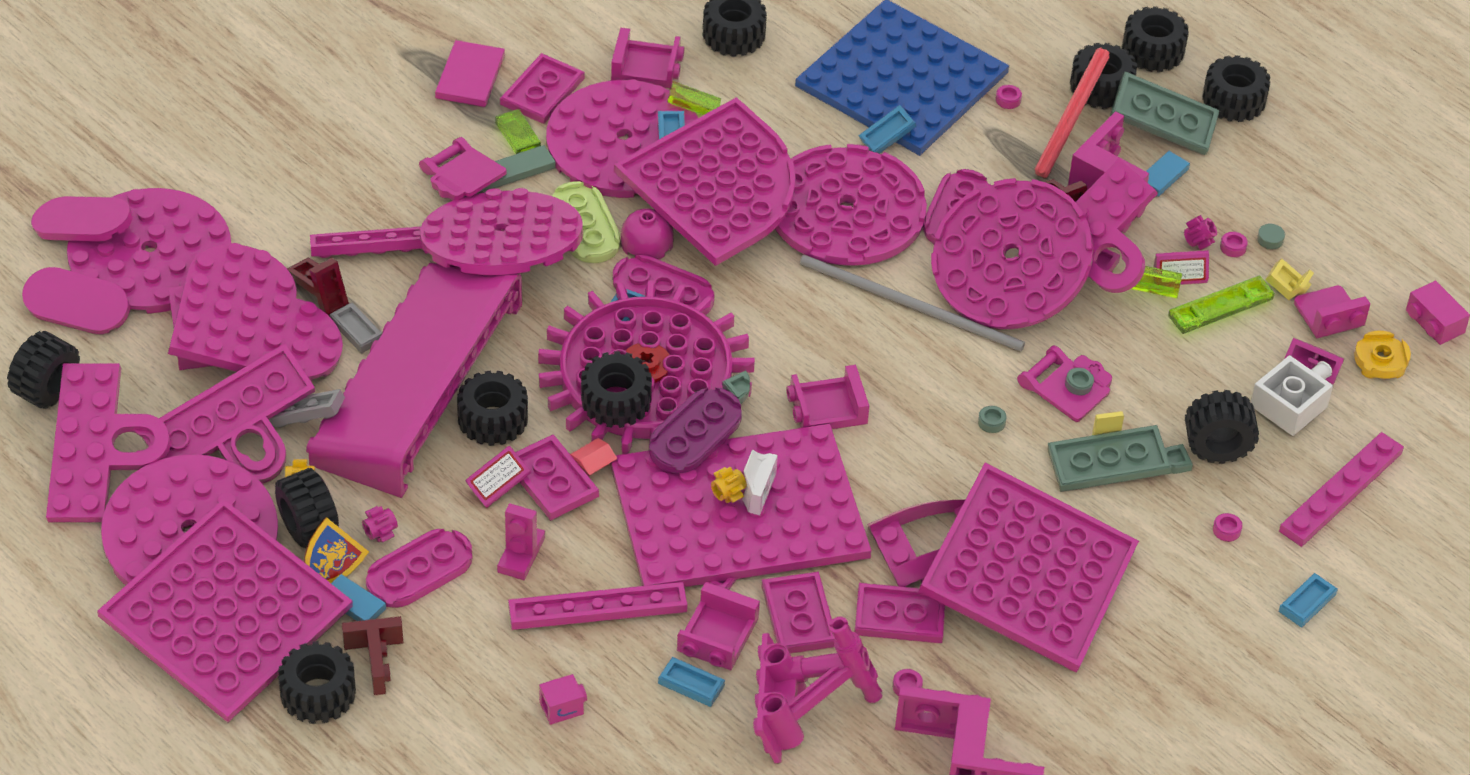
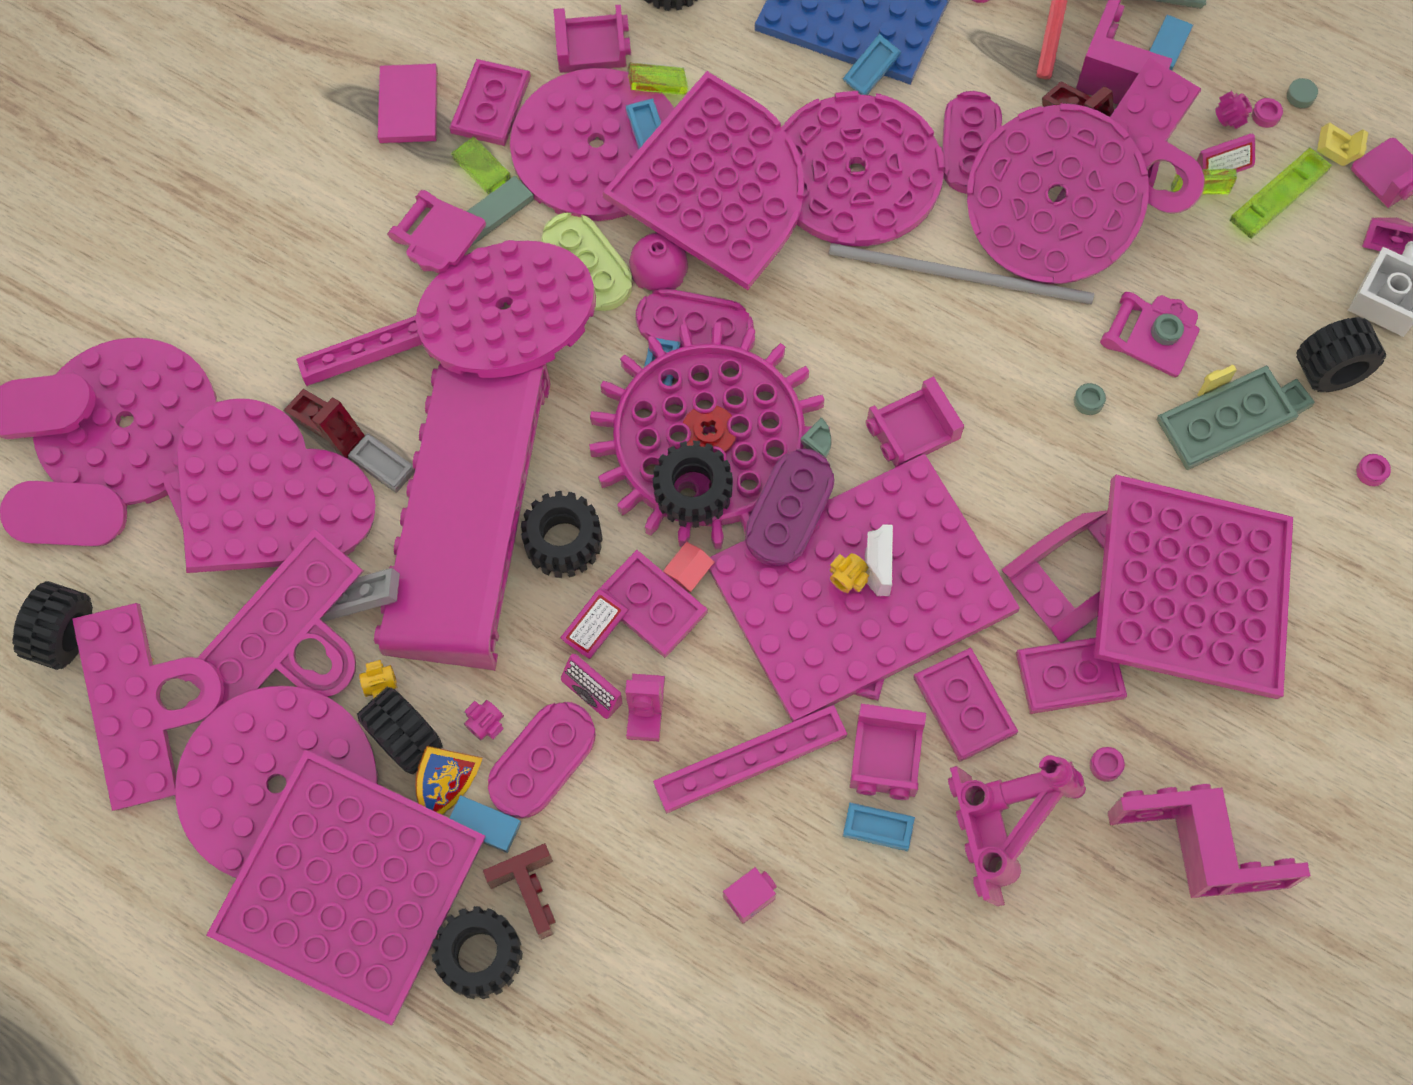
camera: 10 degrees left, 20 degrees up
none -> slope [561,654,623,719]

